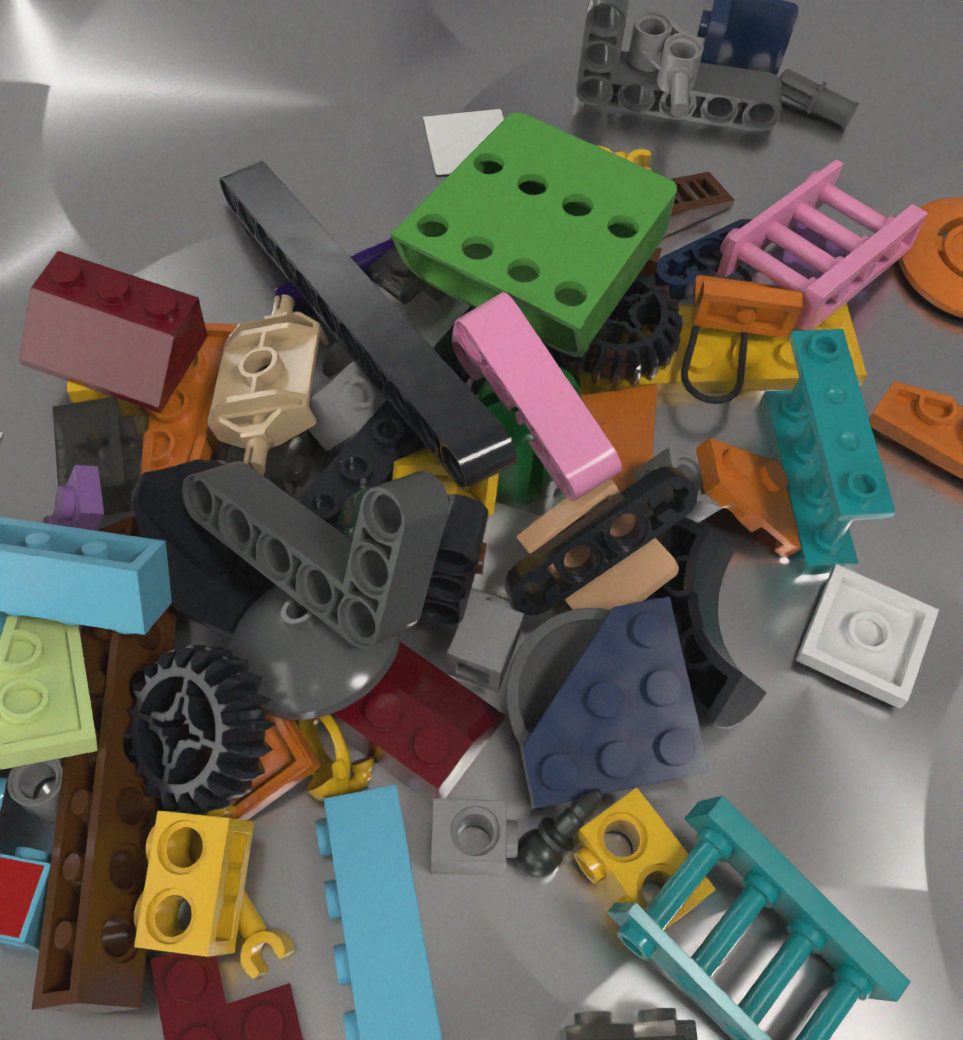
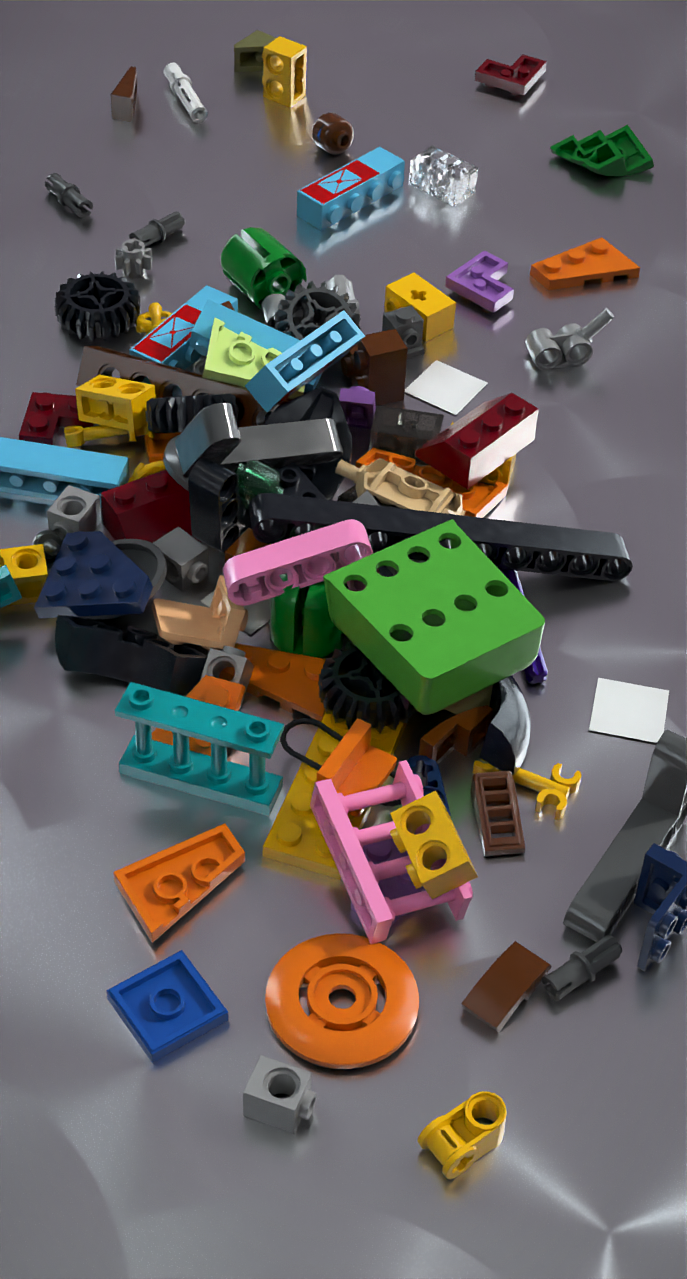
camera: 115 degrees right, 15 degrees down
black beam [505,466,698,616] -> none
light grey beam [628,10,704,117] -> none
white plate [795,564,939,709] -> none
none -> yellow brick [390,790,478,899]
none -> reddish brown slope [461,941,551,1033]

